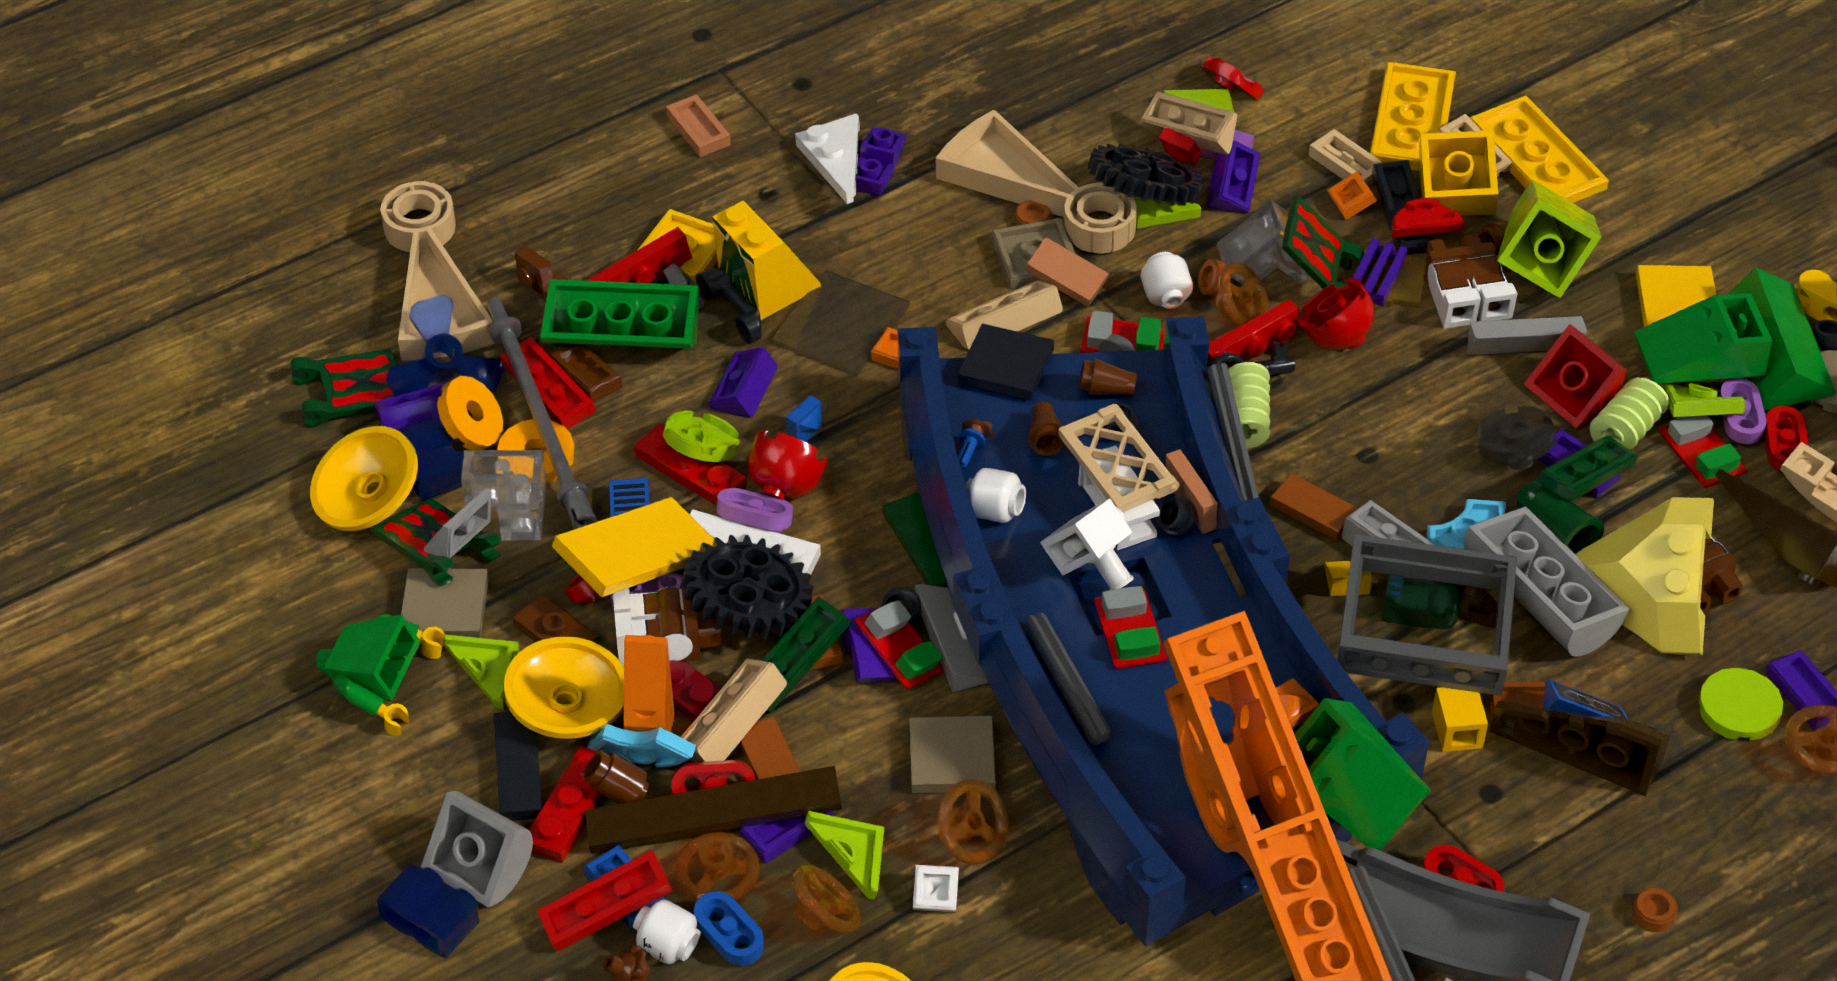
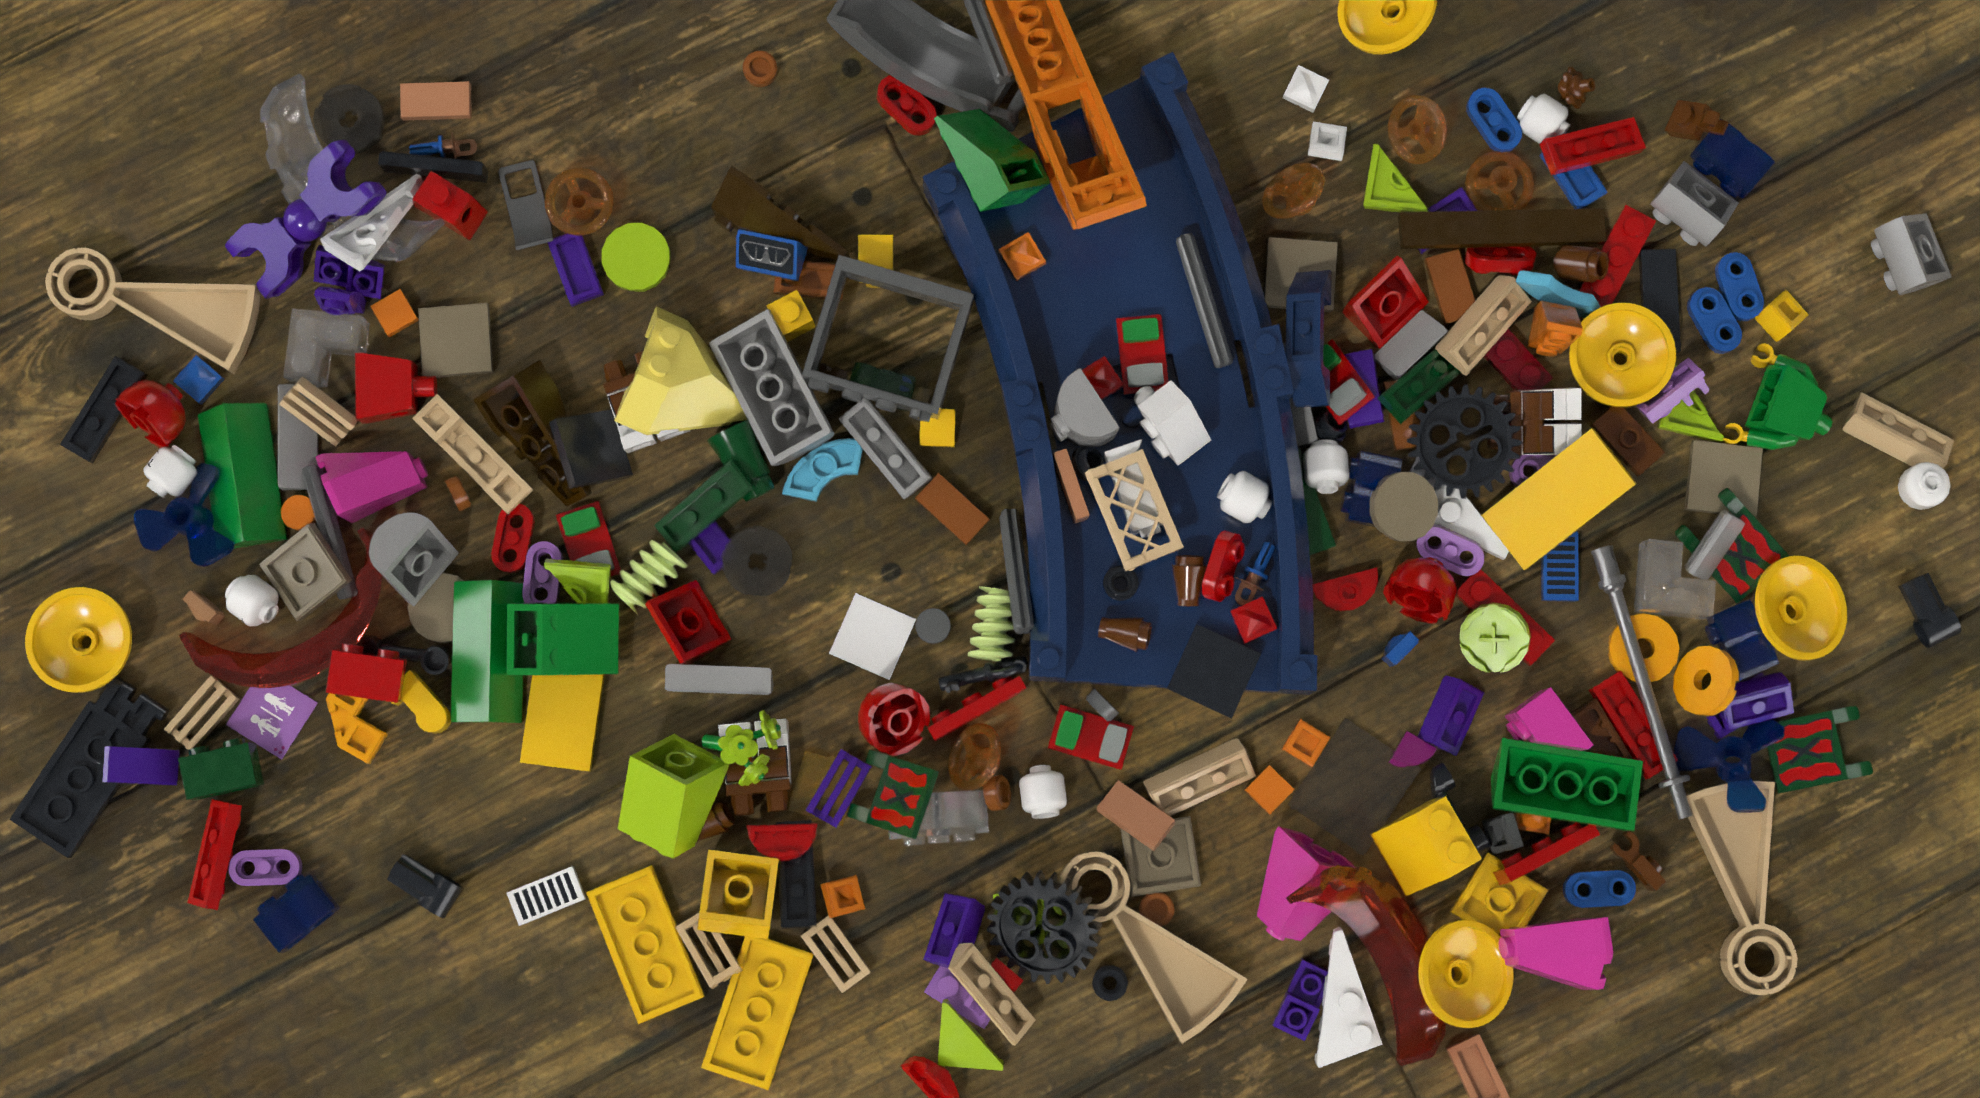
camera: 175 degrees left, 35 degrees up
none -> black piece [387,854,464,919]
none -> tile [507,866,586,926]
none -> black tile [549,410,633,489]
none -> lime plant [702,710,781,786]
none -> yellow brick [766,290,815,342]
none -> white sticker [829,593,916,680]
none -> dark grey tile [916,608,951,644]
none -> light grey brick [1049,368,1119,448]
none -> red tile [1082,356,1124,400]
none -> black plate [1092,965,1128,1001]
none -> red plate [1202,530,1245,602]
none -> red tile [1230,597,1277,644]
none -> orange tile [1244,765,1295,815]
none -> dark pink slope [1257,826,1366,941]
none -> white tile [1283,65,1329,113]
none -> dark blue slope [1285,270,1332,408]
none -> clear red windscreen [1286,865,1446,1066]
none -> white head [1303,439,1349,494]
none -> red plate [1313,567,1378,612]
none -> clear blue brick [1340,451,1402,527]
none -> red slope [1342,256,1429,349]
none -> dark tan tile [1370,472,1438,541]
none -> light grey slope [1374,310,1448,381]
none -> magenta tile [1389,731,1437,767]
none -> yellow dish [1418,920,1513,1028]
none -> dark pink slope [1498,917,1613,990]
none -> dark pink slope [1505,687,1593,751]
none -> blue plate [1563,870,1636,908]
none -> medium lavender plate [1636,358,1709,424]
none -> reddish brown plate [1665,100,1729,141]
none -> blue plate [1687,287,1742,354]
none -> blue plate [1715,252,1764,321]
none -> yellow slope [1755,289,1809,342]
none -> tan slope [1843,392,1954,468]
none -> light grey brick [1871,213,1951,295]
none -> white head [1898,462,1951,510]
none -> black piece [1898,573,1961,648]

